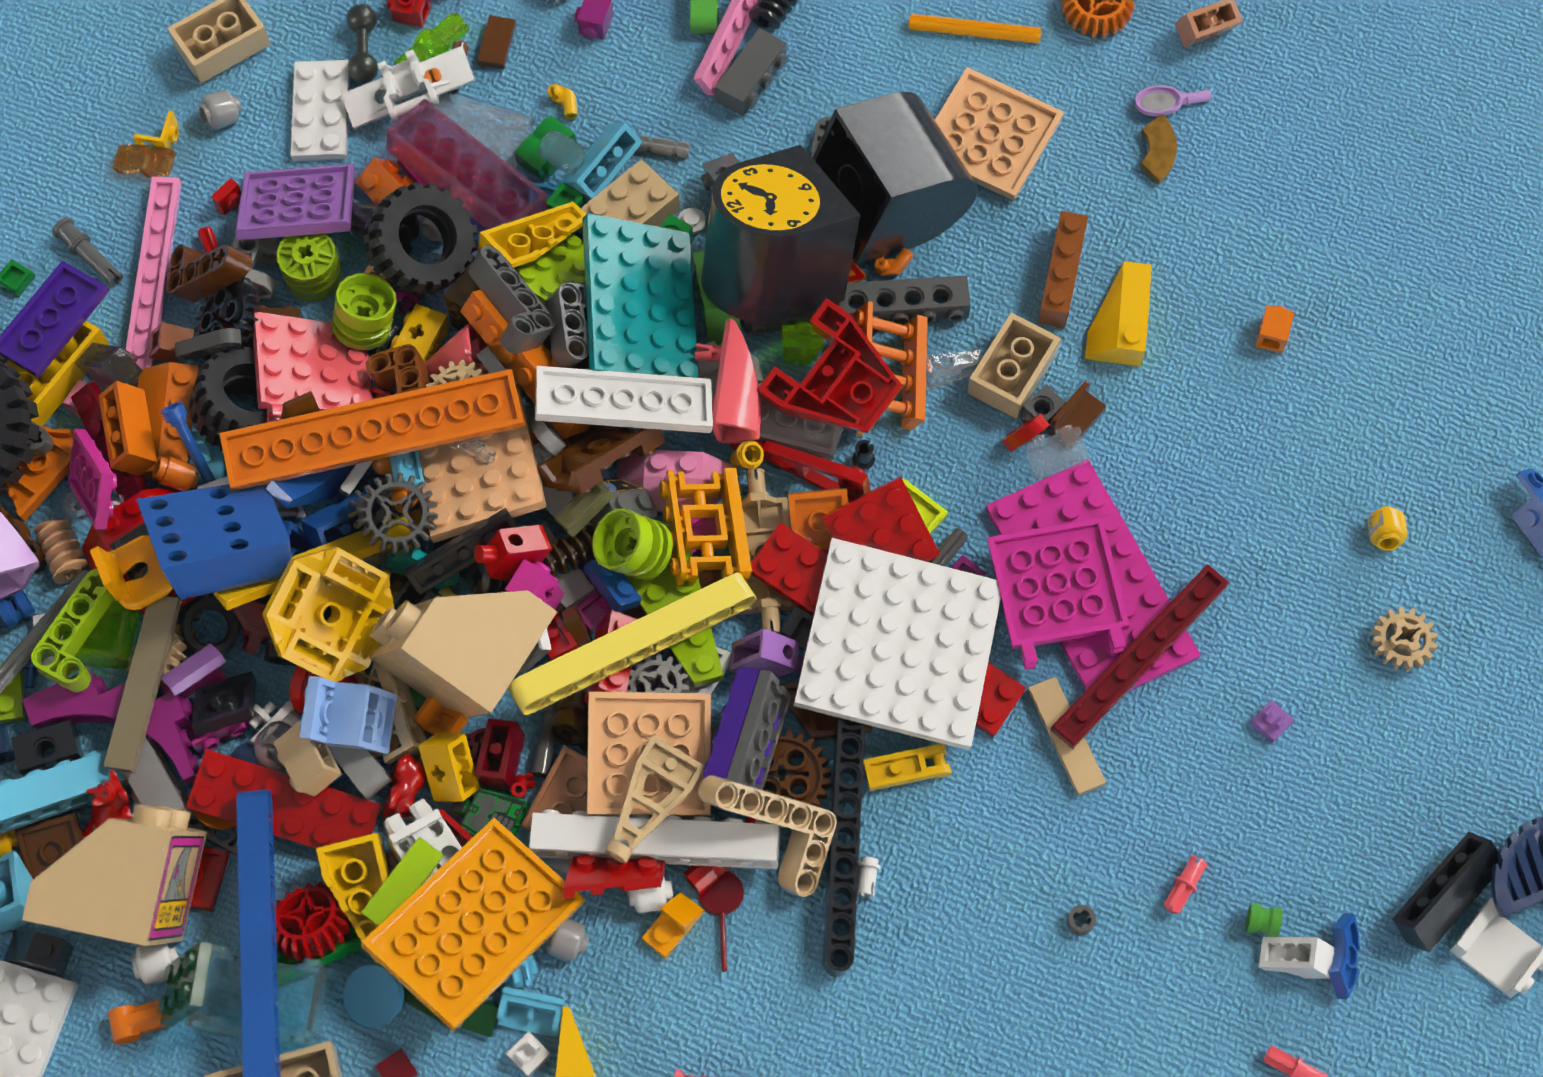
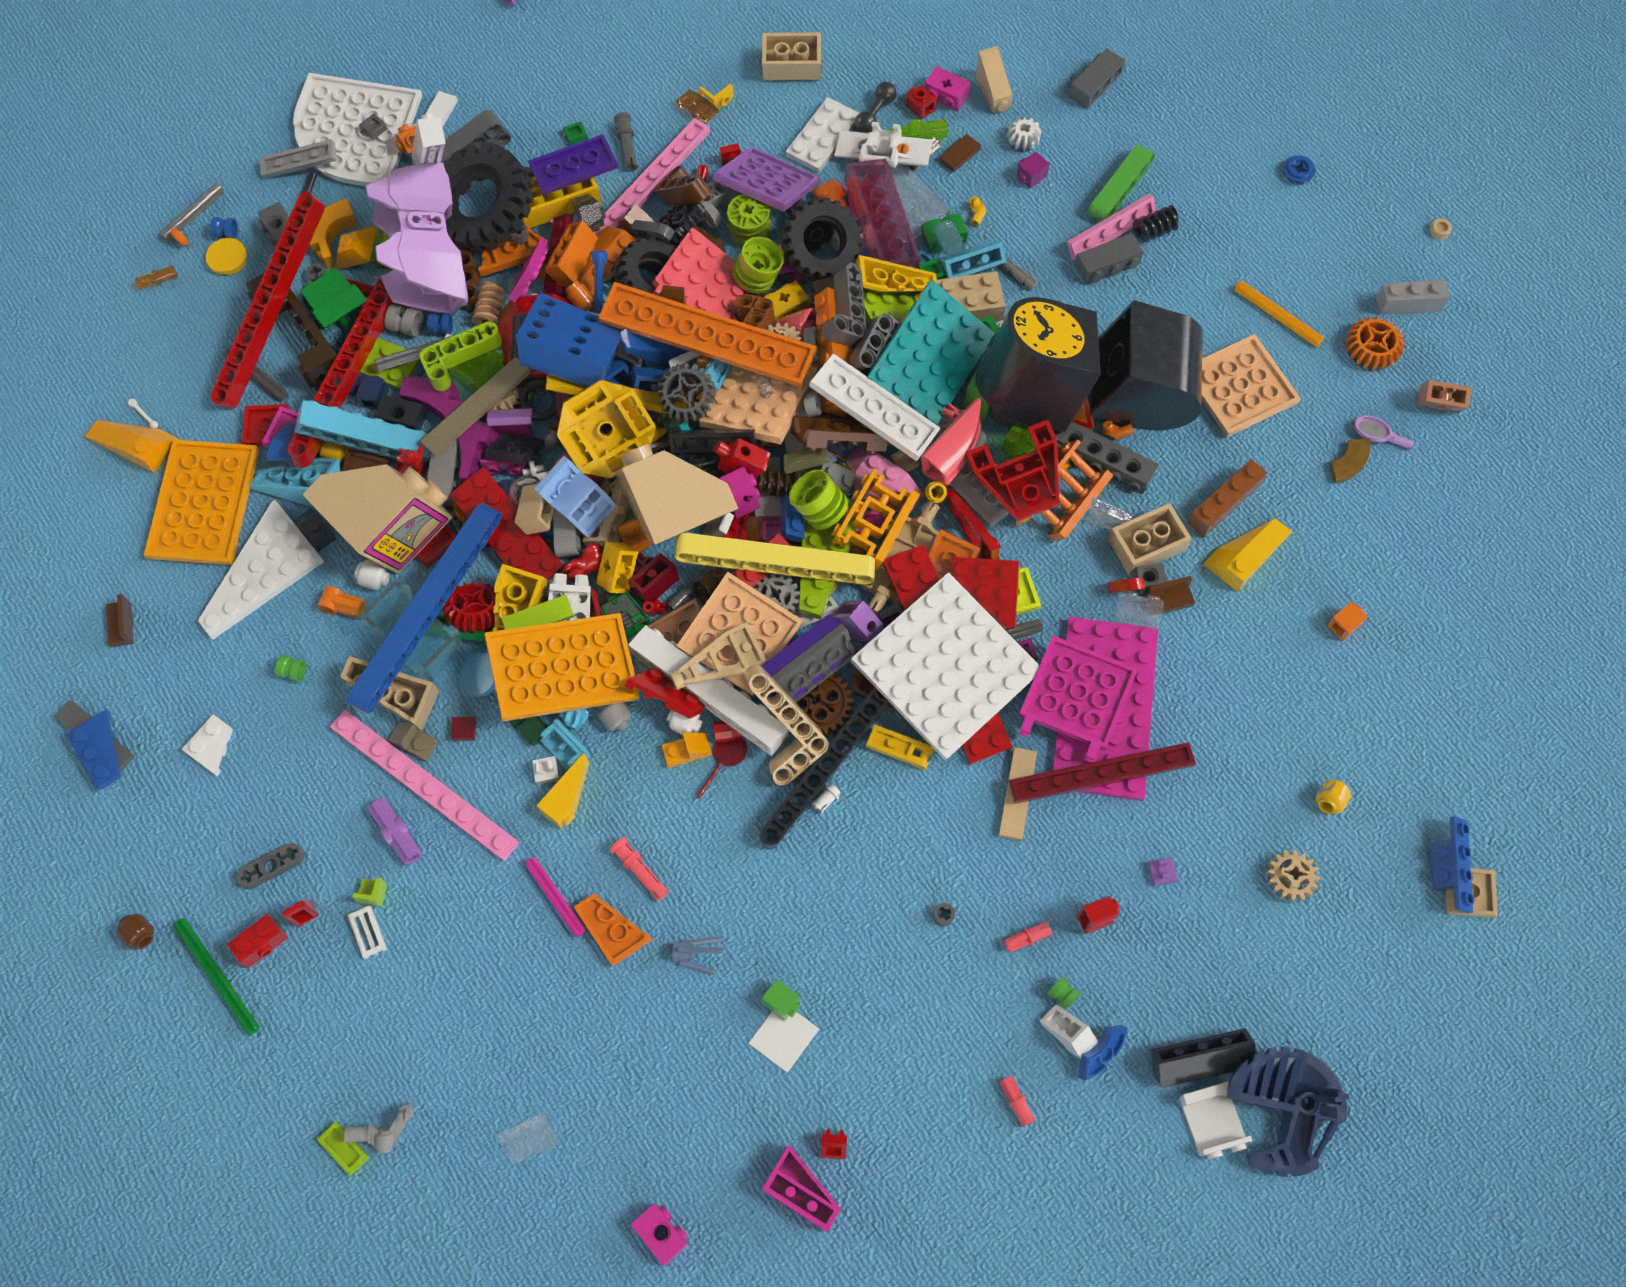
camera: 35 degrees right, 0 degrees up
light orange piece [90,535,173,610] -> none
dark green plate [158,942,213,1026] -> none
light grey head [198,90,242,130] -> none
black pin [852,440,875,470] -> none
none -> light grey arm [543,430,559,451]
none -> black dish [677,453,719,470]
none -> tan plate [890,450,919,473]
none -> red brick [1077,896,1120,934]

